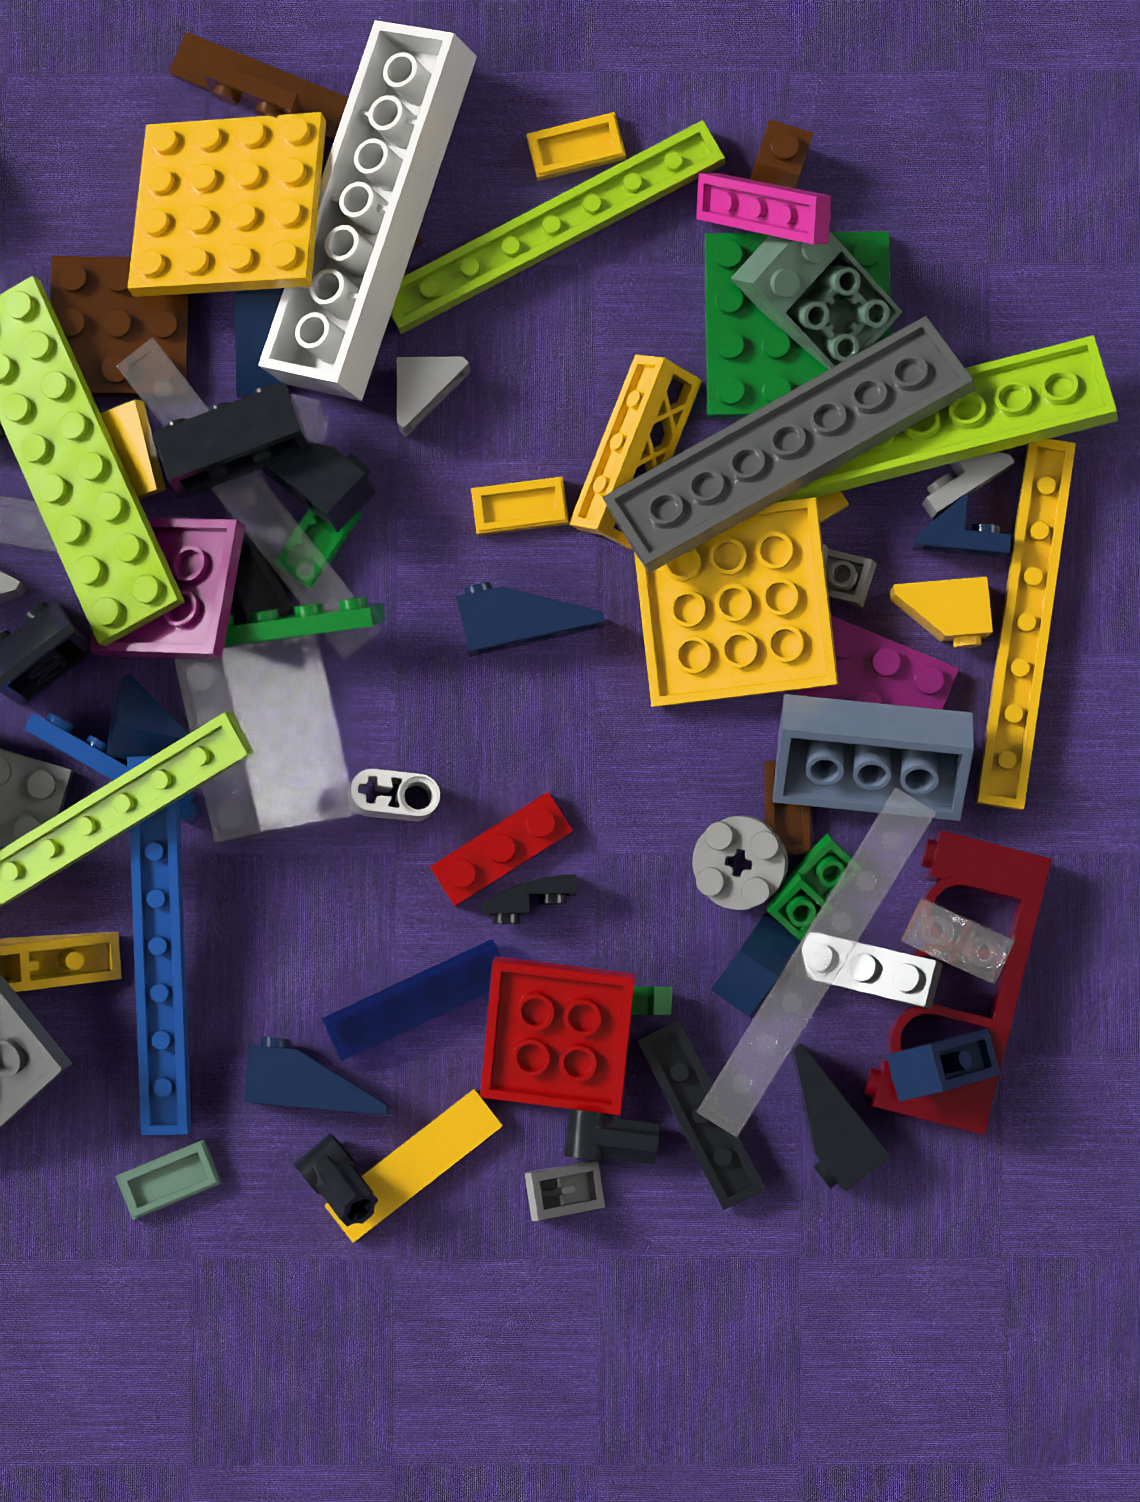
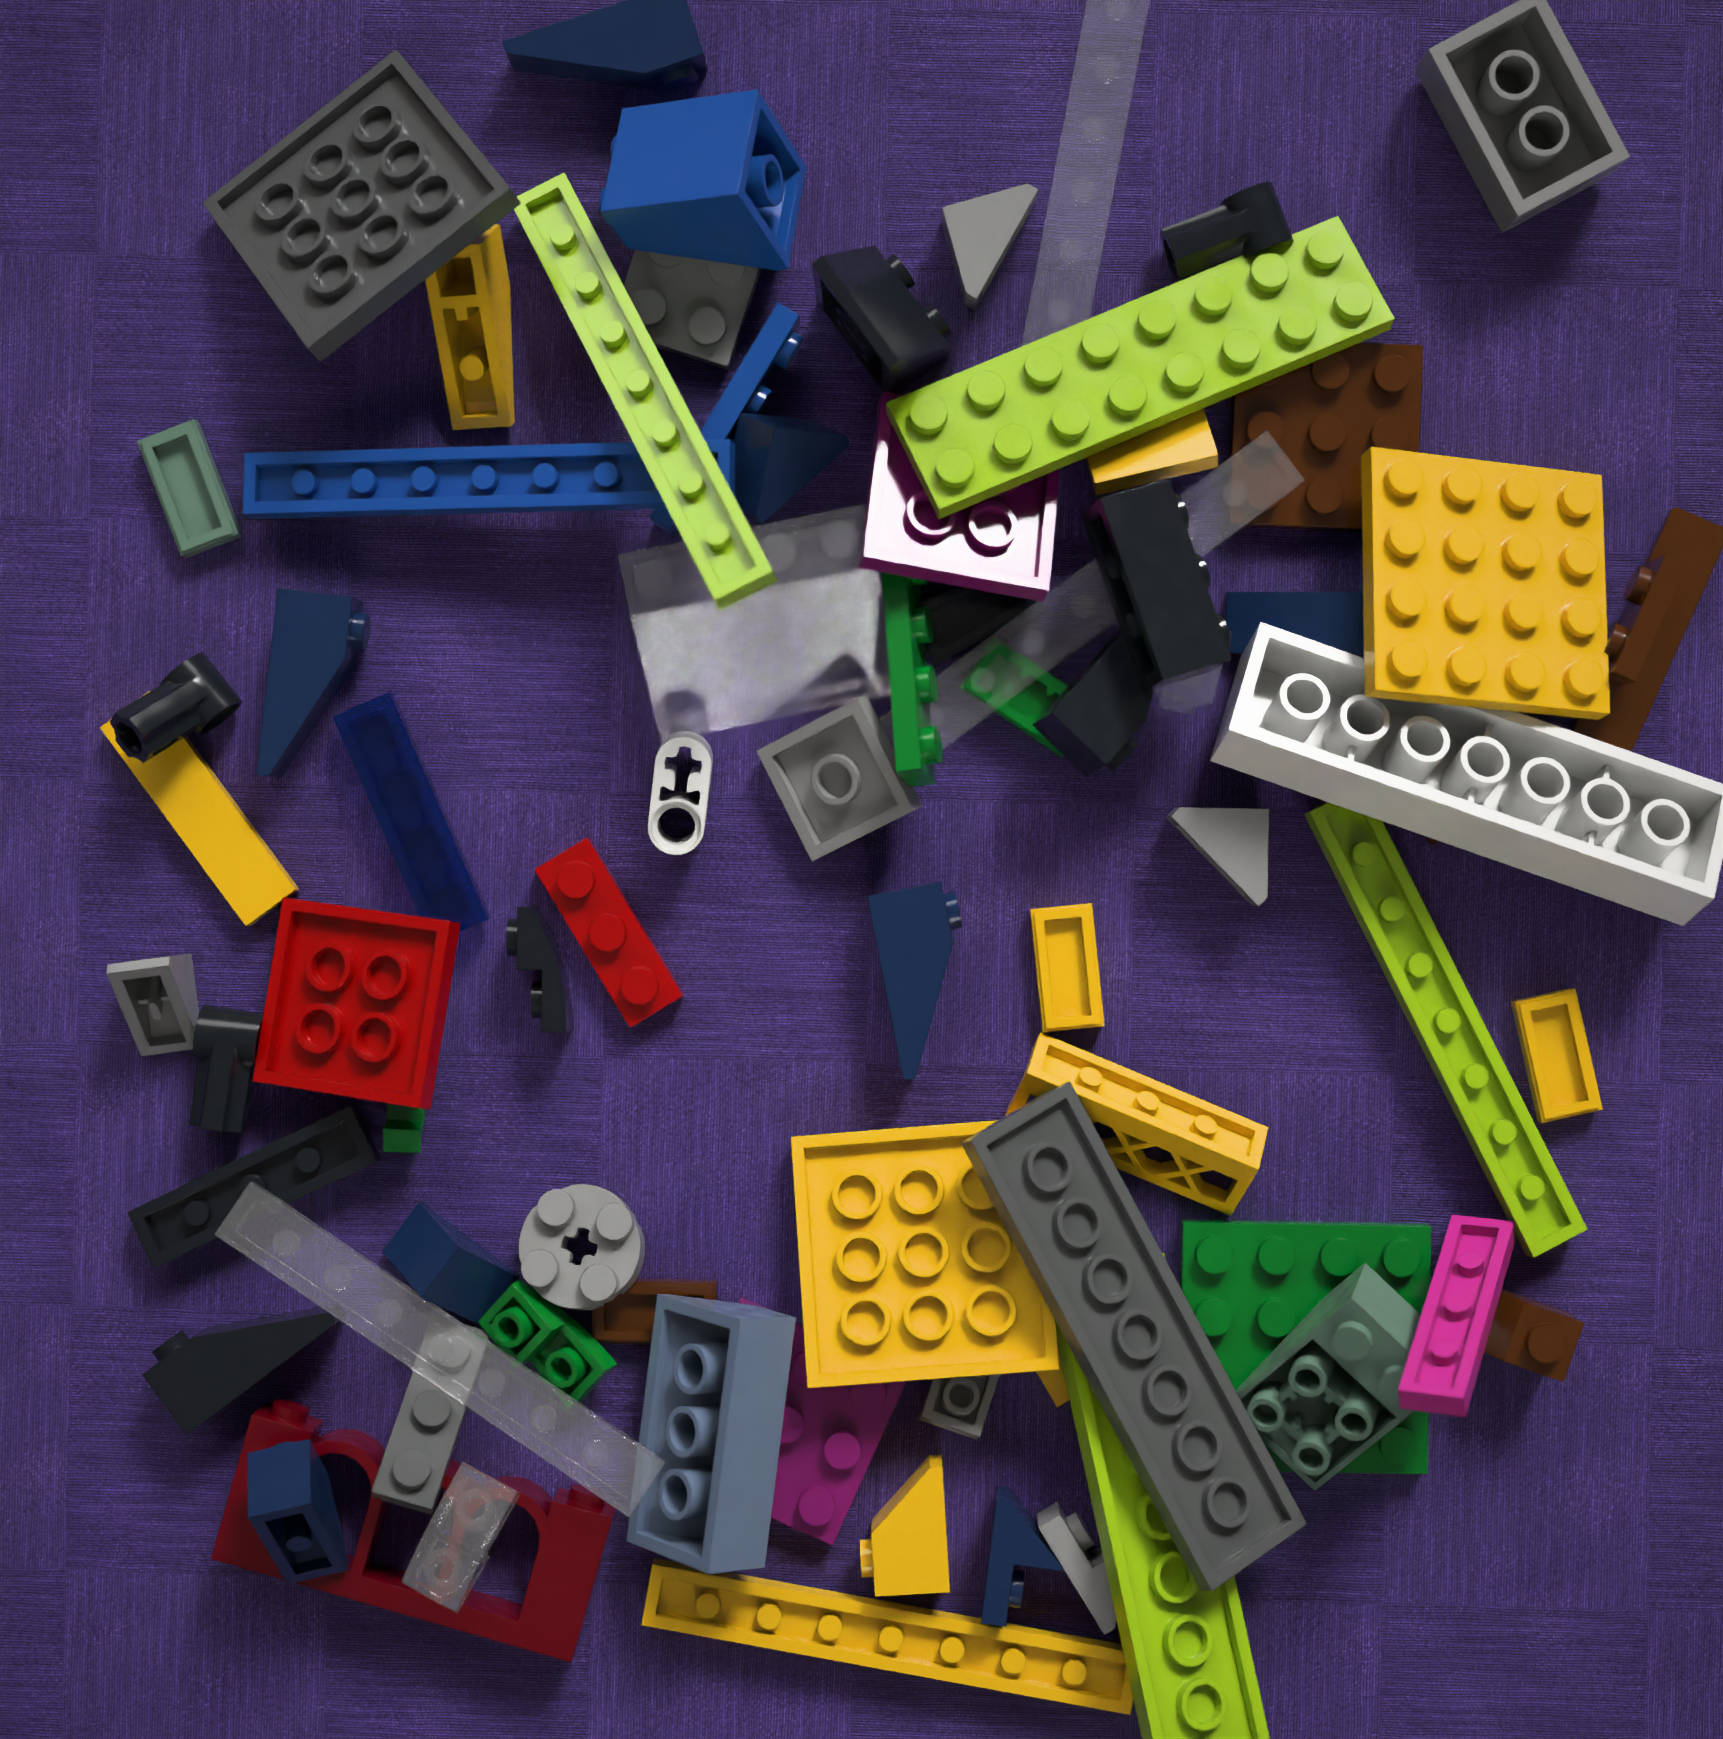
camera: 90 degrees right, 5 degrees up
none -> light grey plate [756,695,922,861]

